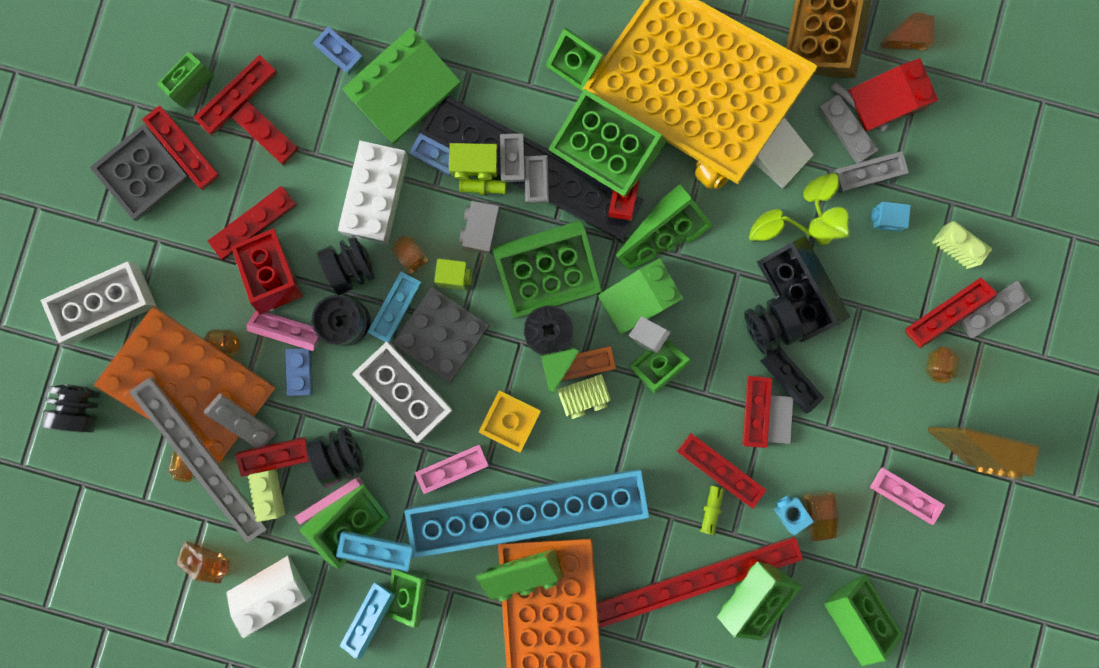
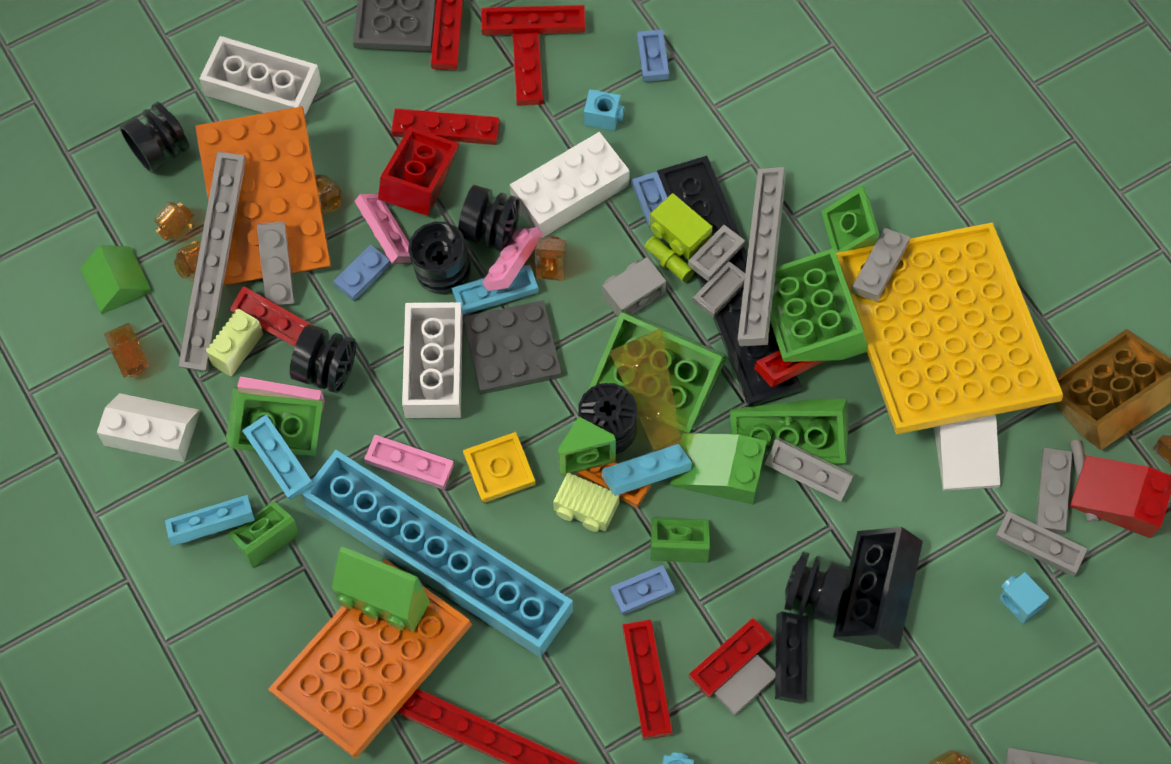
camera: 45 degrees right, 20 degrees down
bright green slope [342,27,462,145] -> none
lime brick [435,259,473,291] -> none
light grey slope [629,316,670,353] -> none
yellow head [695,161,728,189] -> none
lime pin [700,486,725,535] -> none
lime plant [749,173,849,245] -> none
red plate [905,277,997,349] -> none
yellowish green brick [933,221,992,269] -> none
none -> bright green slope [80,245,152,314]
none -> clear orange head [154,201,195,241]
none -> bright pink plate [482,227,543,291]
none -> medium azure brick [584,89,625,131]
none -> medium azure plate [602,444,692,496]
none -> clear yellow wing [610,328,682,452]
none -> medium blue plate [610,565,675,616]
none -> light grey plate [738,167,786,346]
none -> light grey plate [765,438,854,502]
none -> light grey plate [852,228,910,302]

